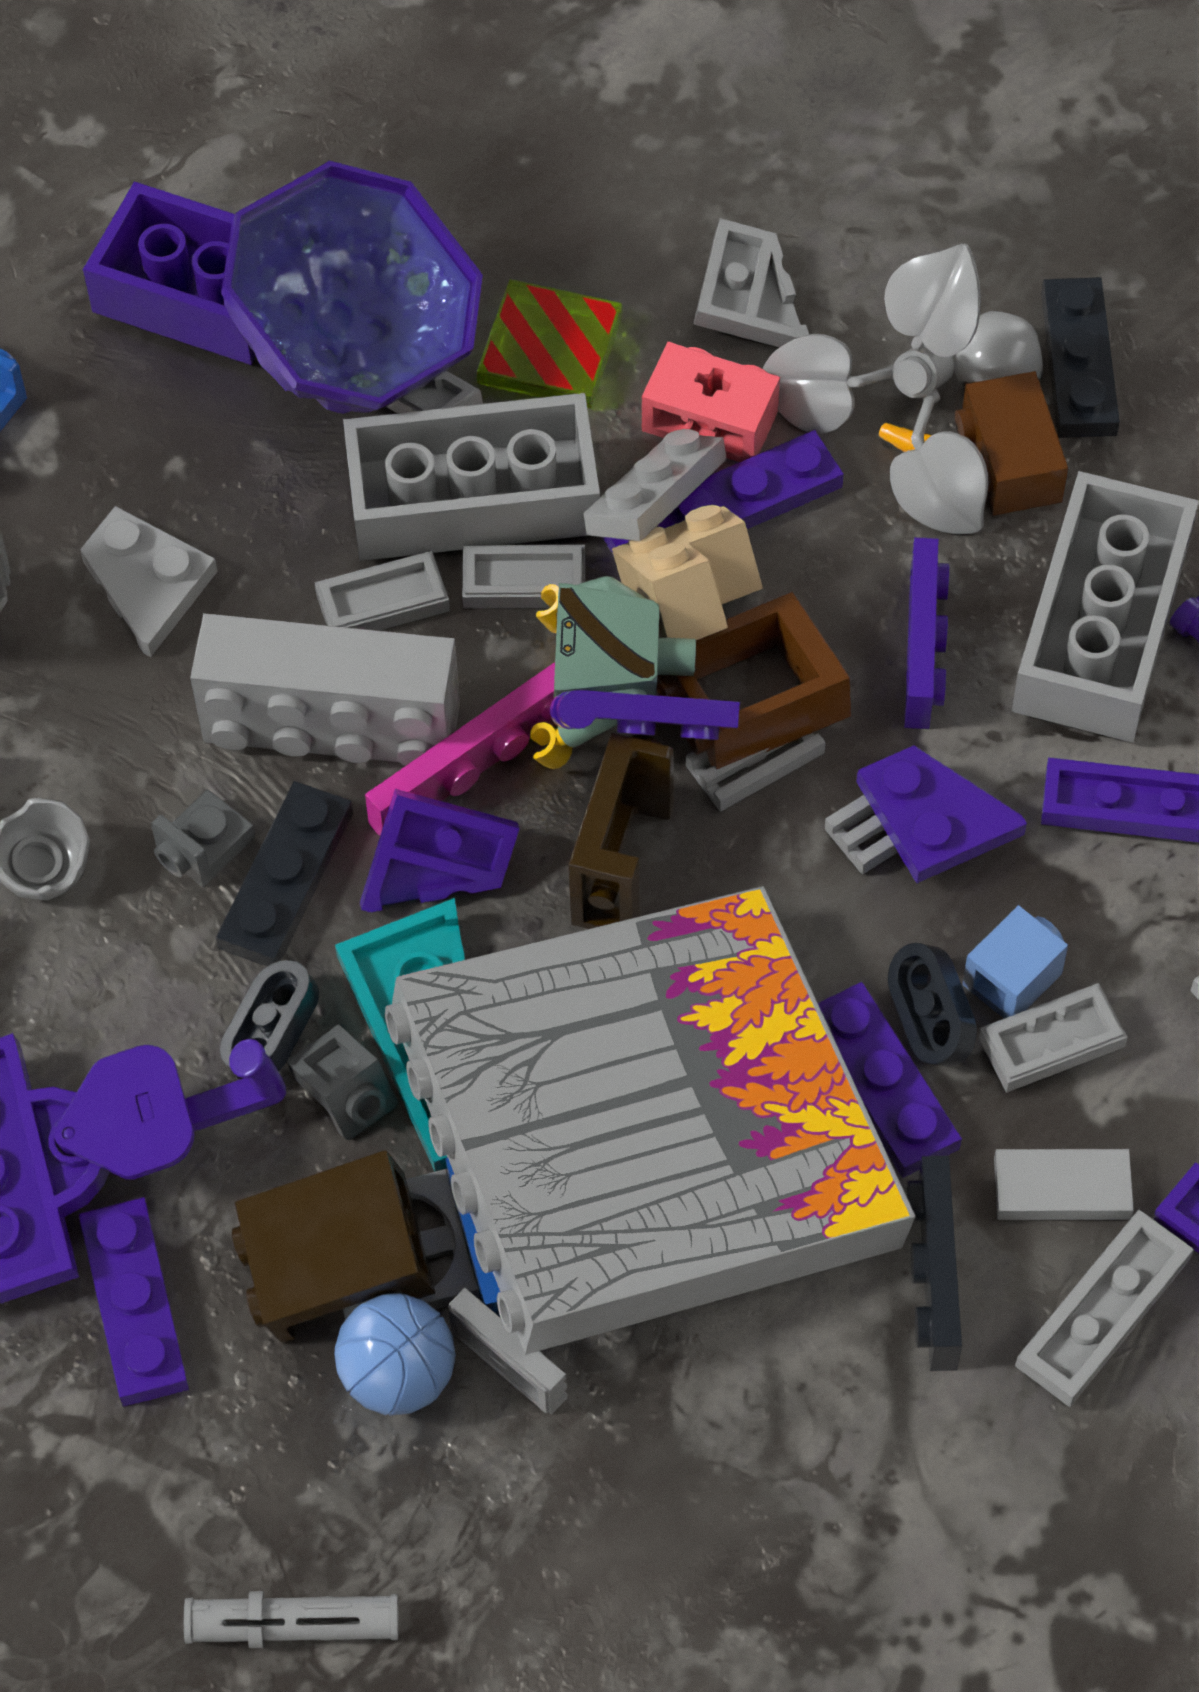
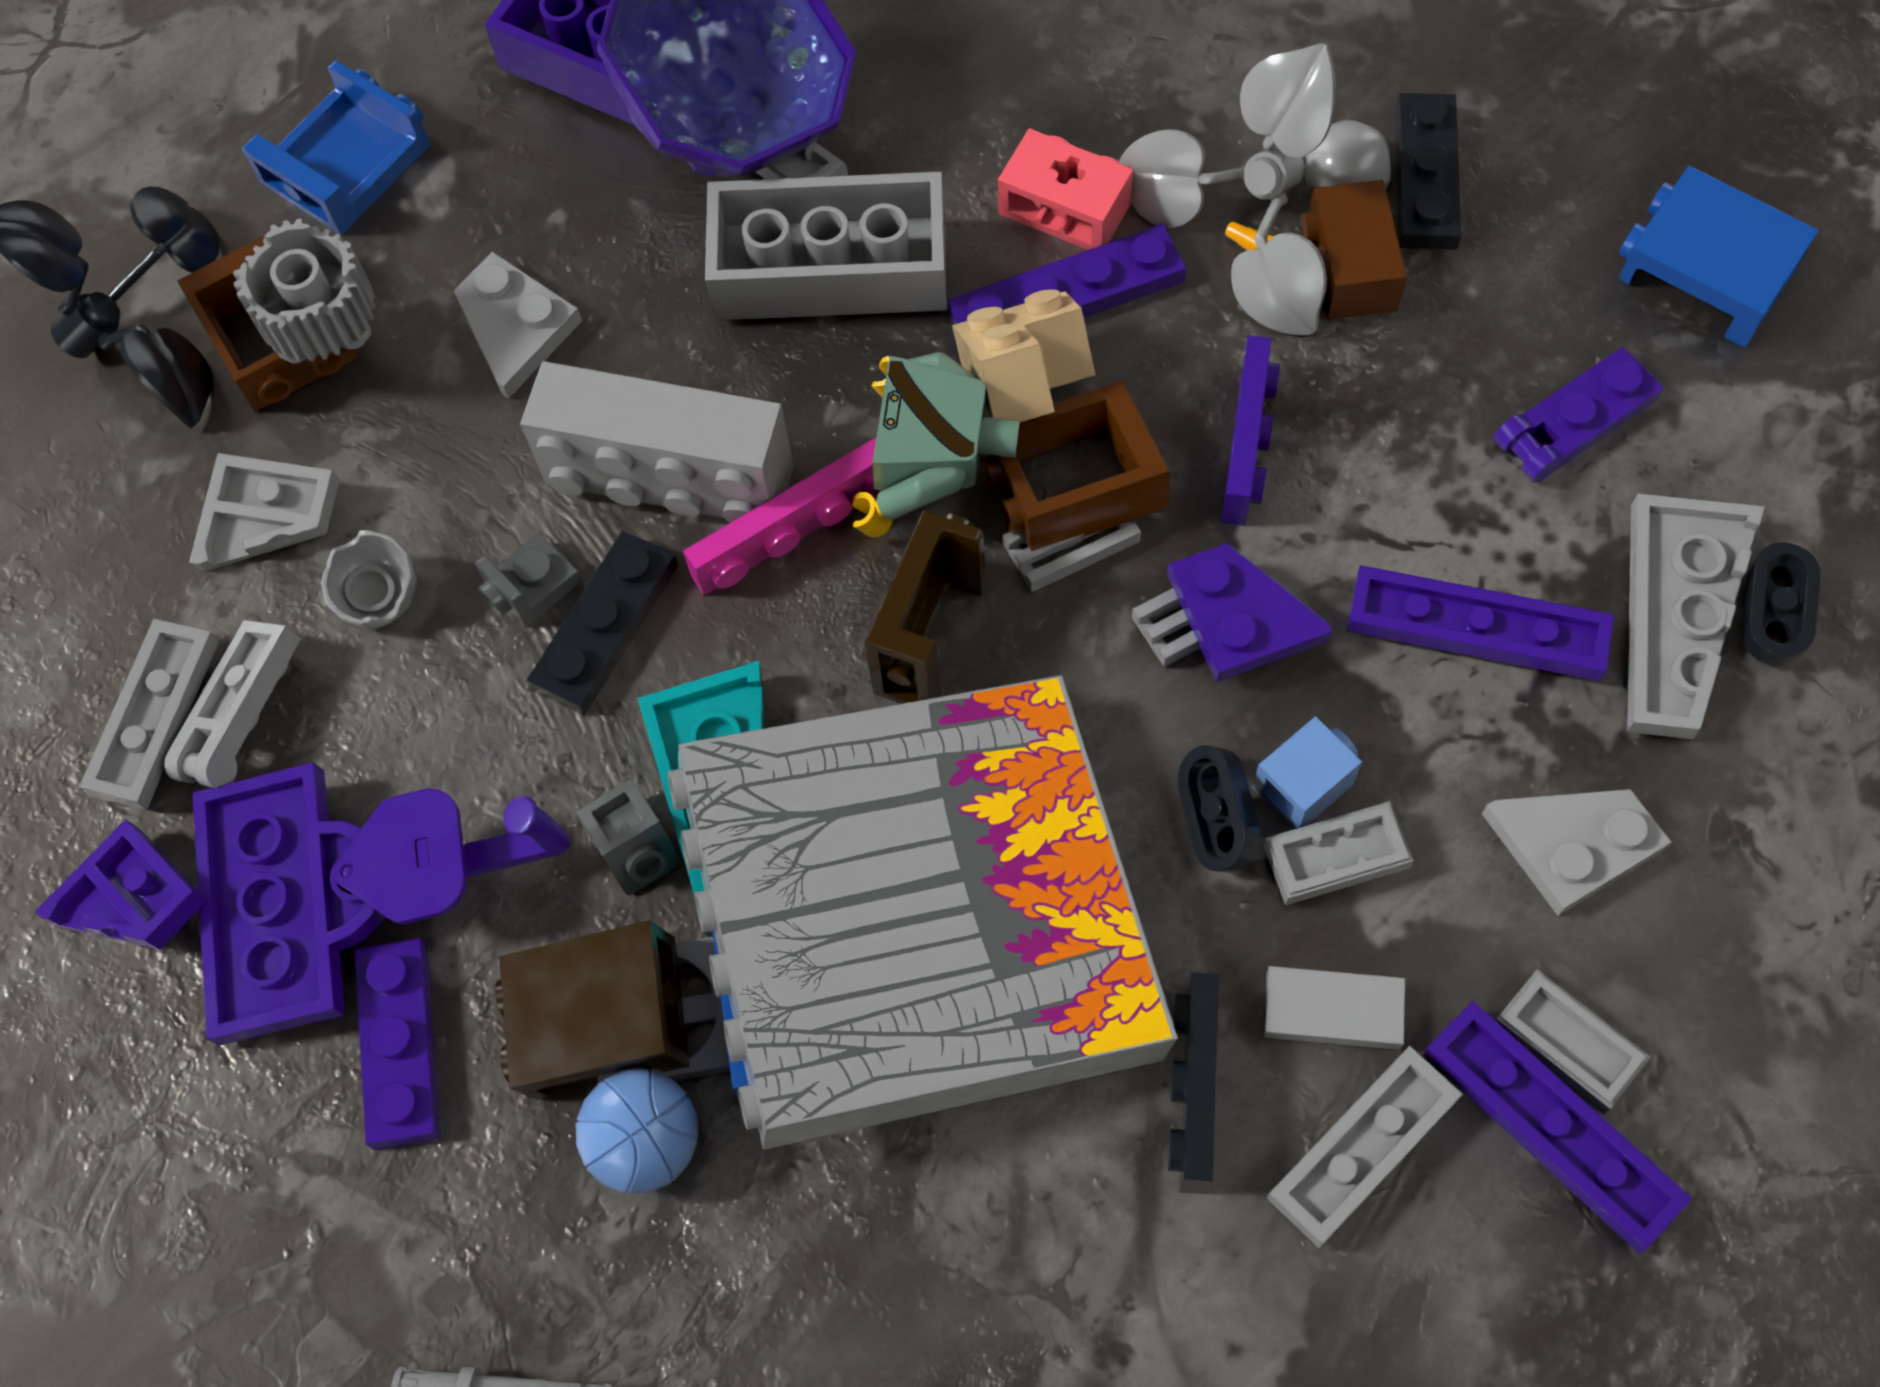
camera: 10 degrees right, 5 degrees up
black plate [220,960,319,1080] -> none
light grey tile [314,551,450,631] -> none
dark purple wing [360,789,520,912] -> none
light grey tile [448,1288,567,1415] -> none
light grey tile [462,545,585,609] -> none
clear neon green tile [477,279,623,409] -> none
dark purple plate [550,690,740,740] -> none
light grey plate [583,429,727,541] -> none
light grey wing [693,218,809,348] -> none
dark purple plate [818,982,962,1178] -> none
light grey brick [1012,471,1199,743] -> none

